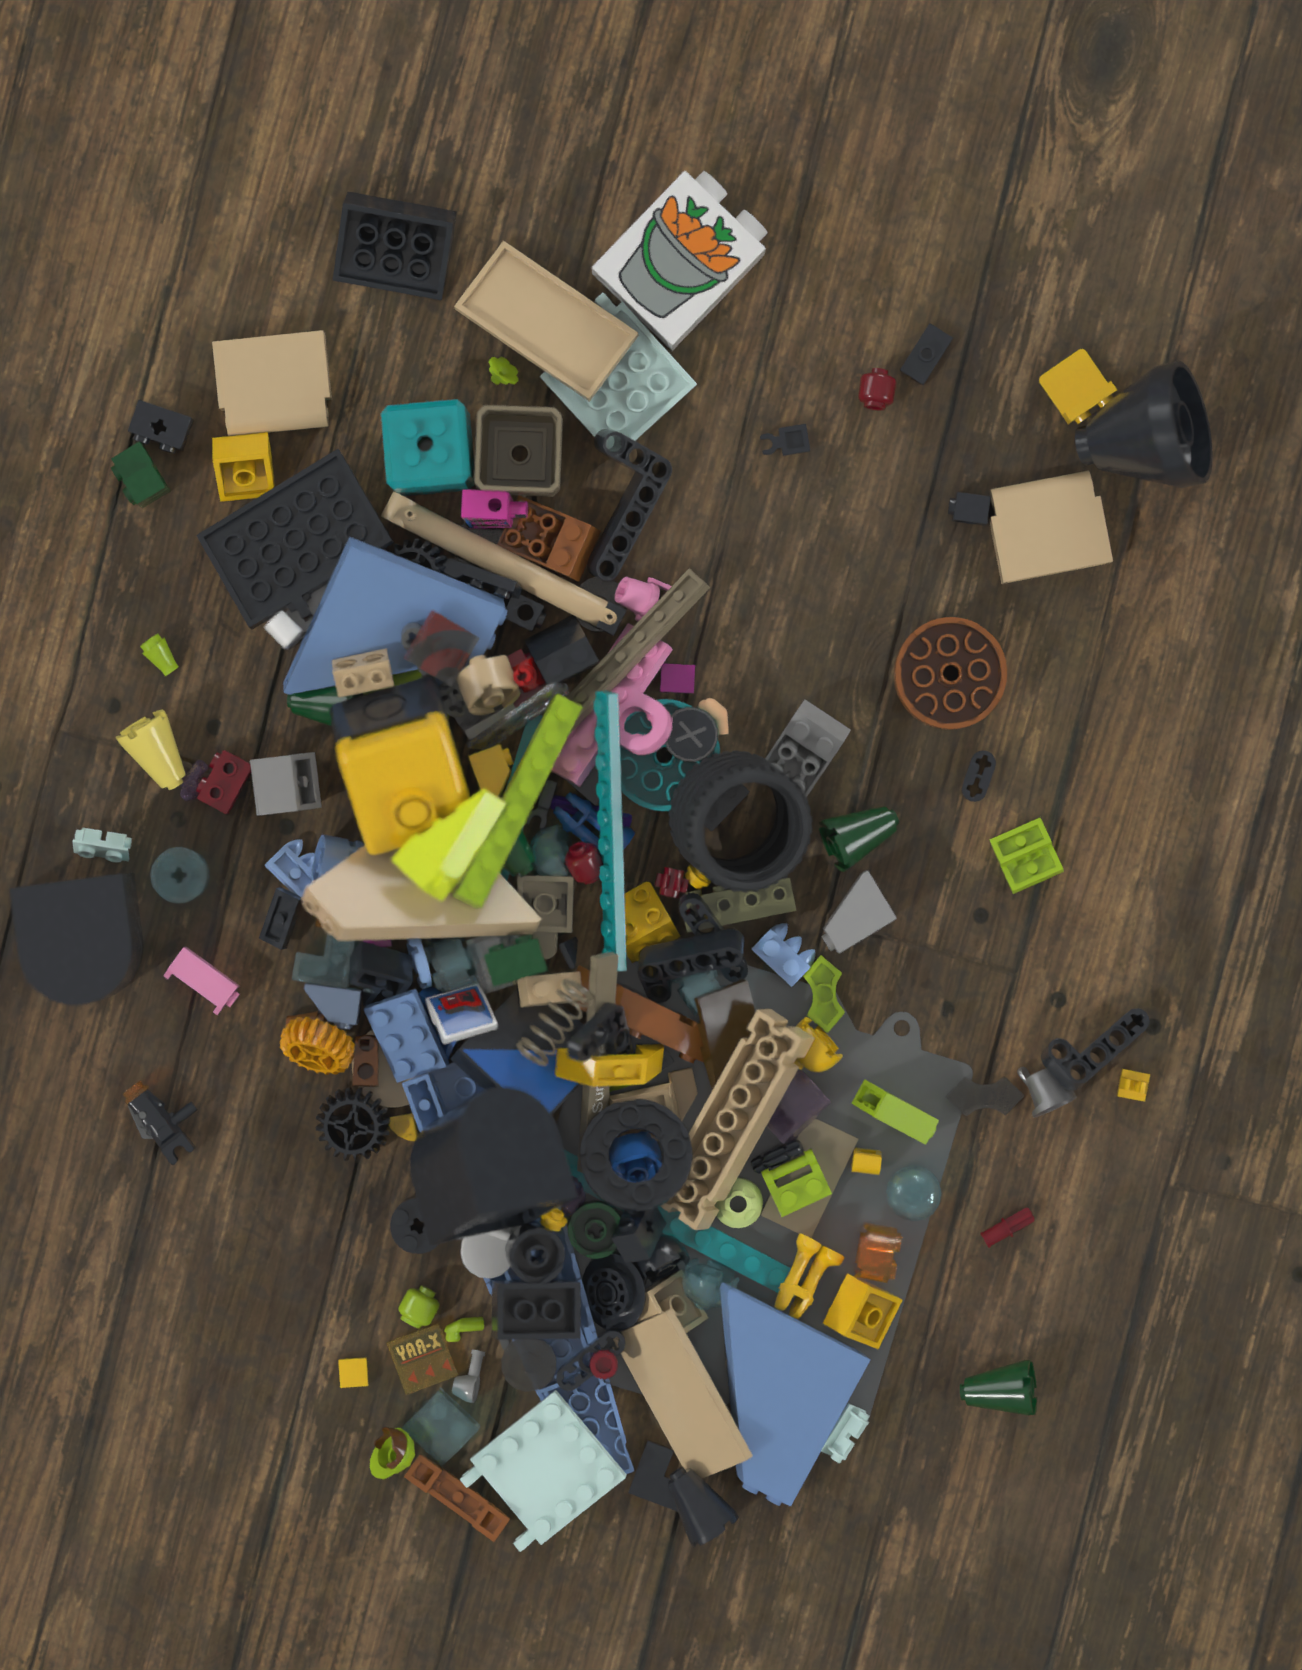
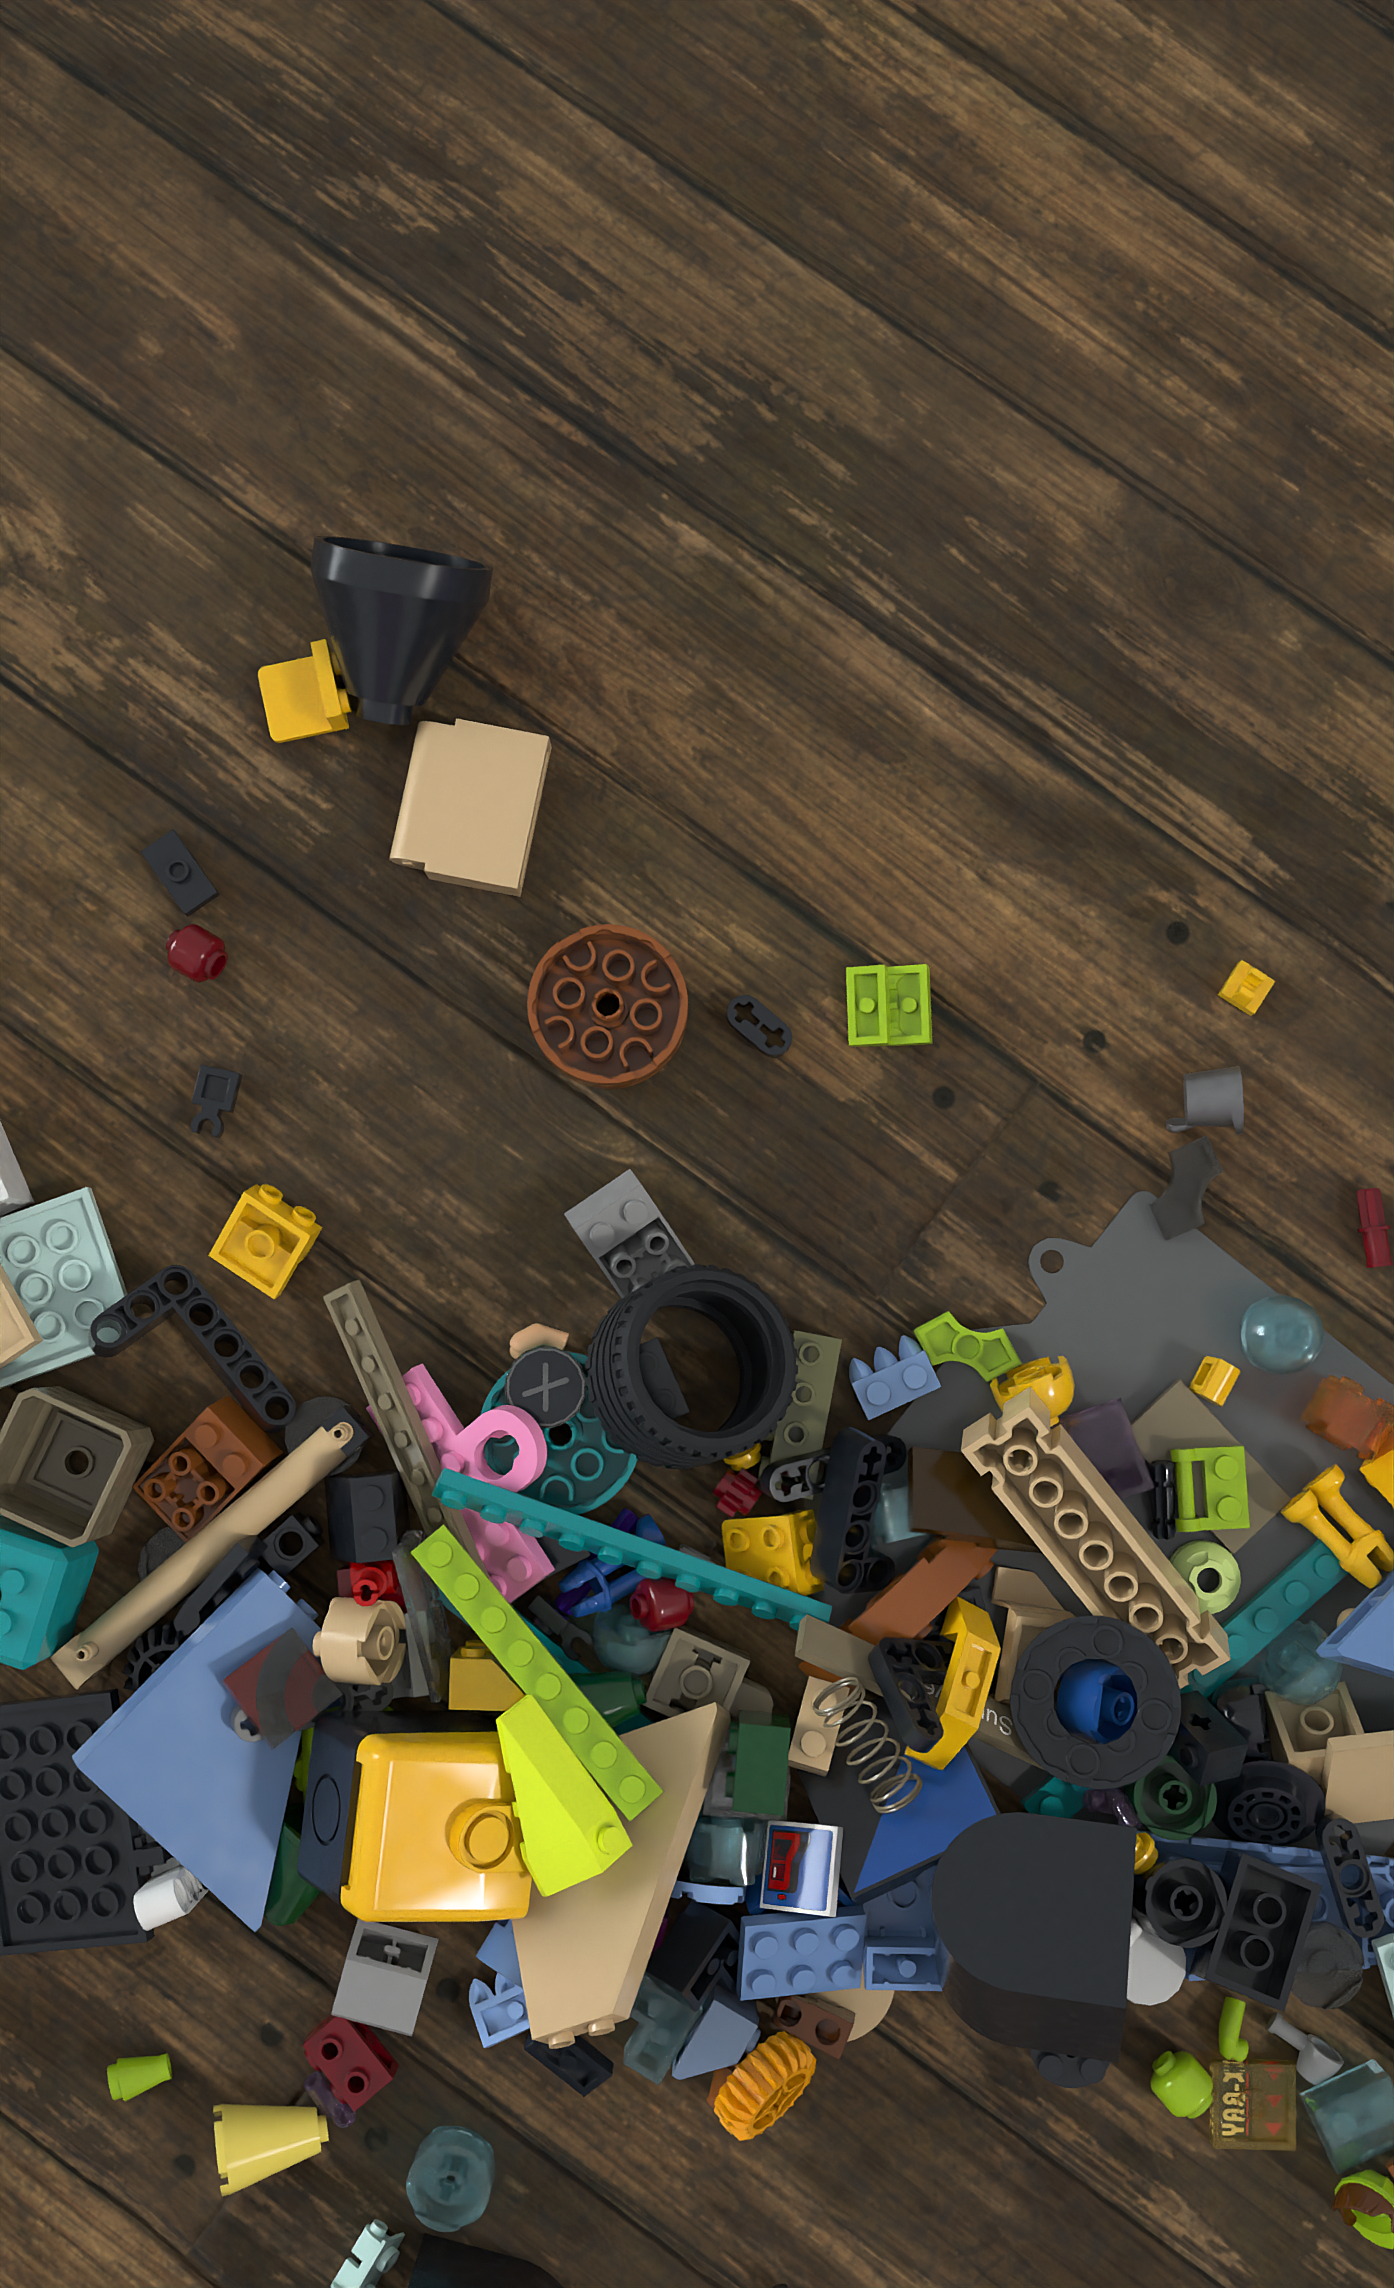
camera: 65 degrees left, 5 degrees down
bright pink brick [164,947,240,1015] -> none
black gear [316,1087,391,1162] -> none
tan brick [332,648,394,697] -> none
yellow tile [338,1357,369,1388] -> none
yellow tile [388,1113,418,1141] -> none
dark pink torso [461,490,528,529] -> none
black slope [559,936,578,970] -> none
dark red tile [590,1350,618,1379] -> none
bright pink piece [615,577,672,621] -> none
magenta panel [660,664,695,694] -> none
dark green cone [819,806,899,872] -> none
light grey slope [821,870,897,953] -> none
lime slope [852,1079,939,1145] -> none
black brick [948,492,991,526] -> none
black beam [1041,1008,1150,1091] -> none
none -> yellow plate [208,1184,323,1299]

